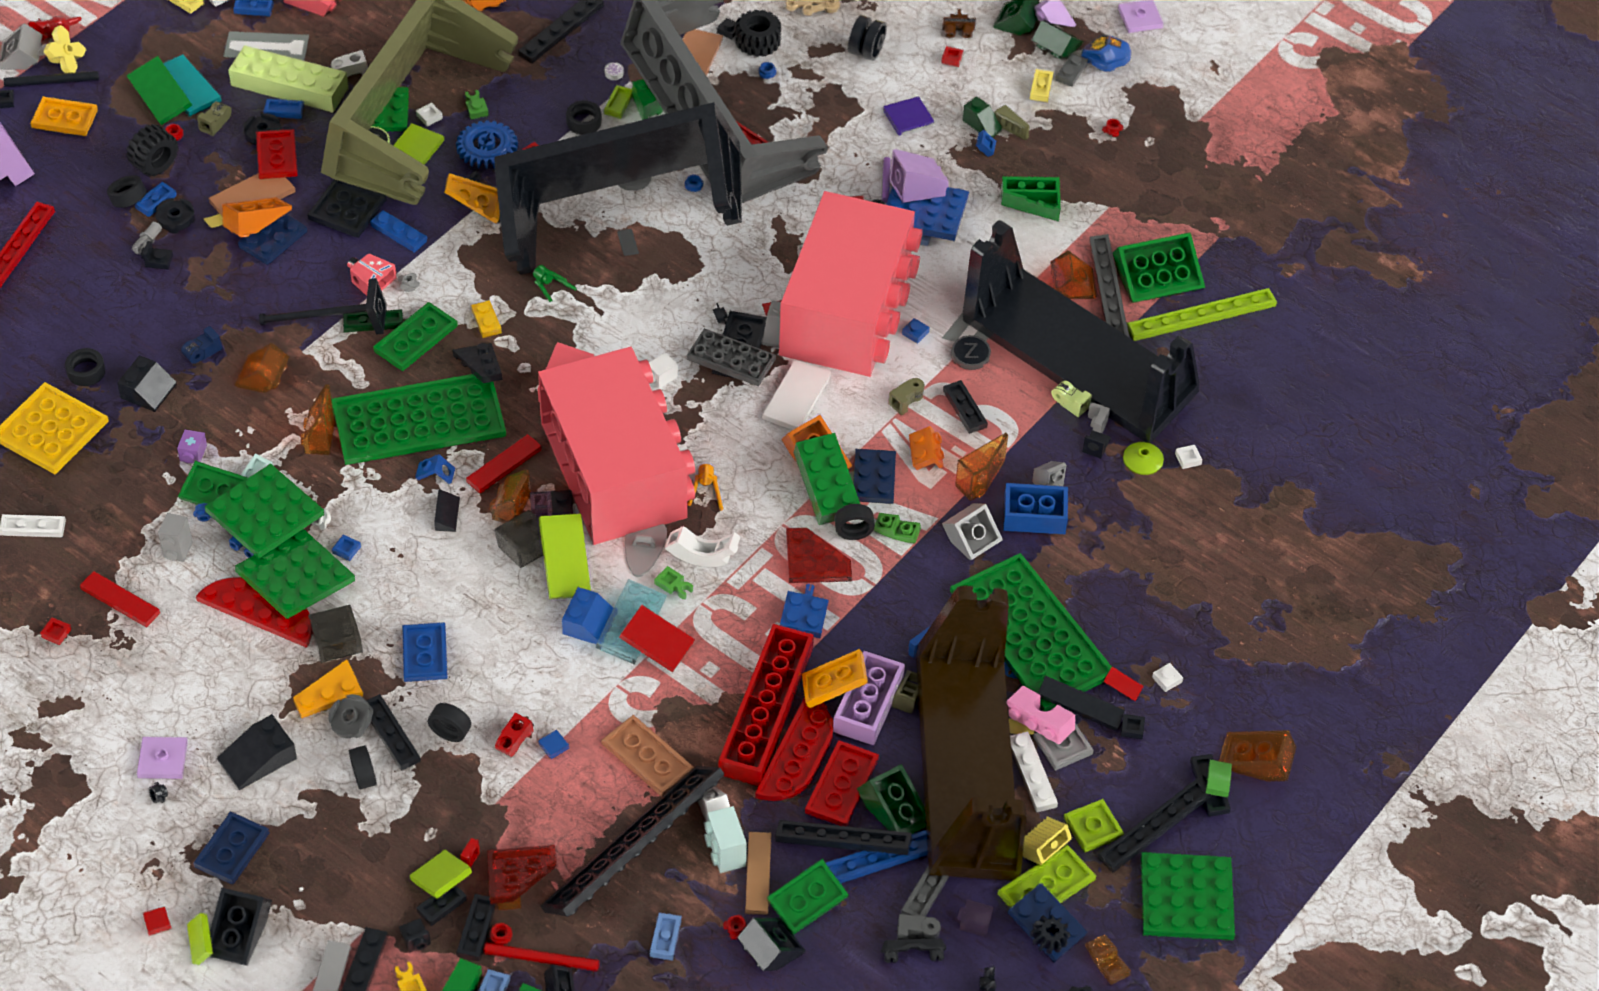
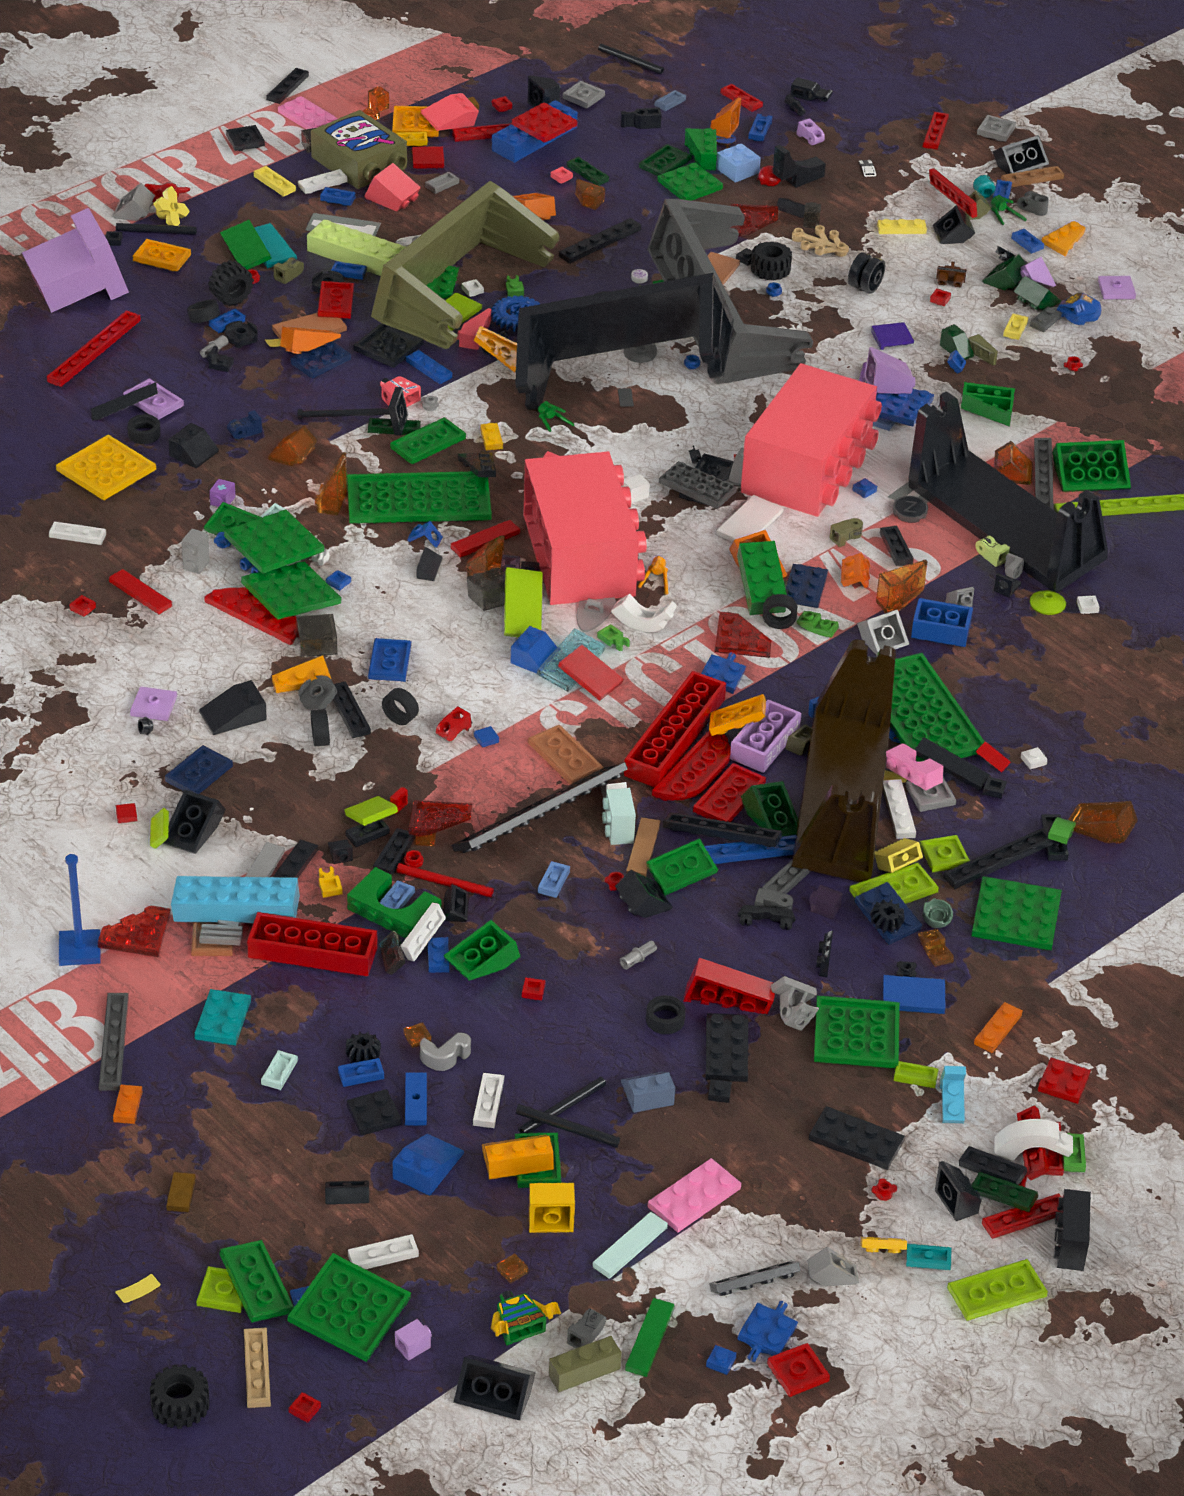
camera: 10 degrees right, 10 degrees down
none -> black sticker [91,382,158,421]
none -> lavender plate [123,379,184,420]
none -> coral slope [457,308,492,350]
none -> sand green hair [922,898,953,928]

